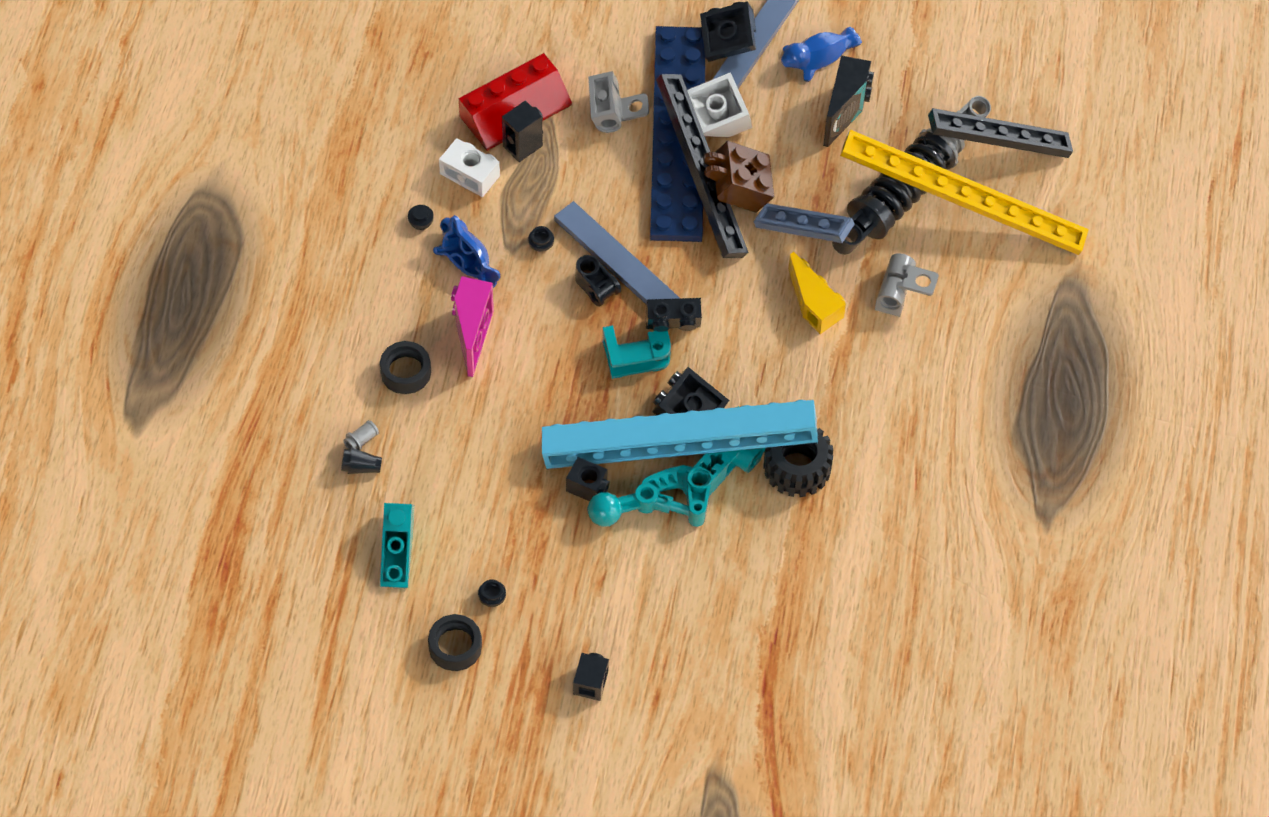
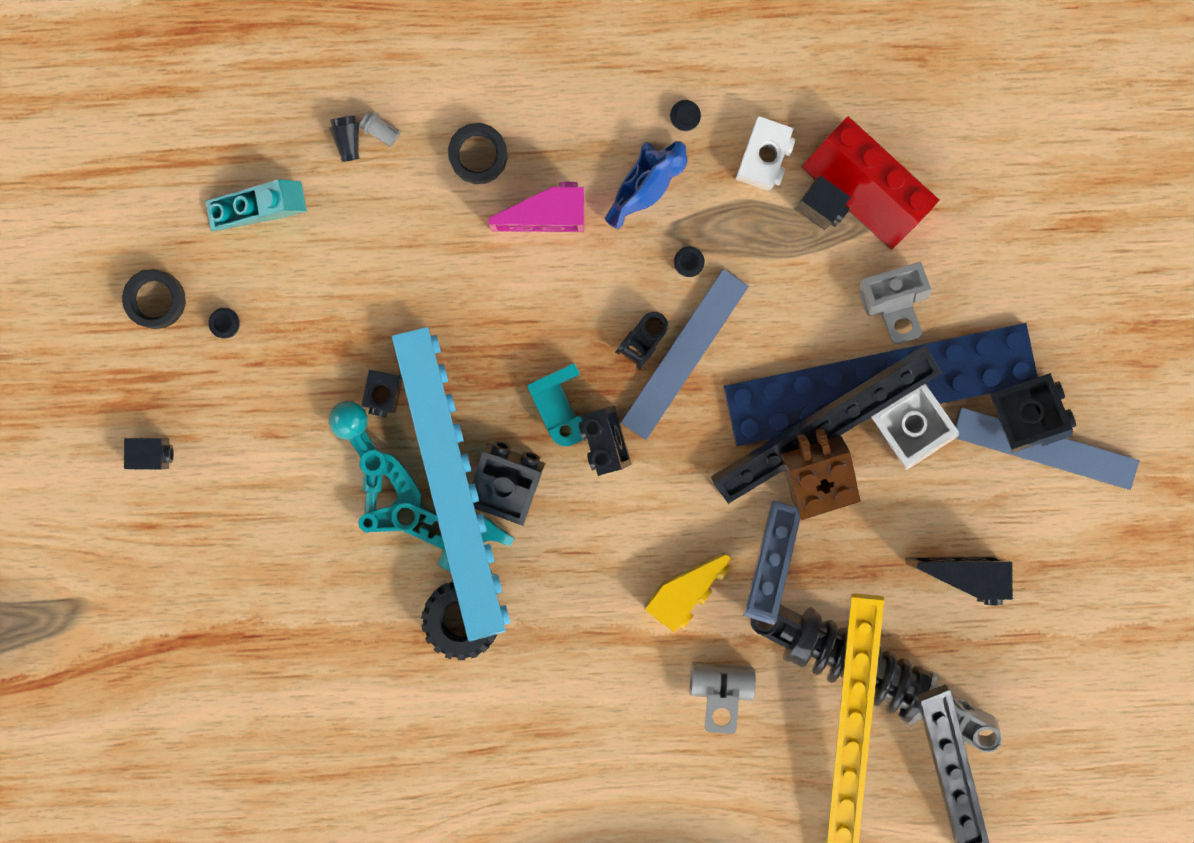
camera: 80 degrees right, 30 degrees up
blue animal [781,27,862,82] -> none

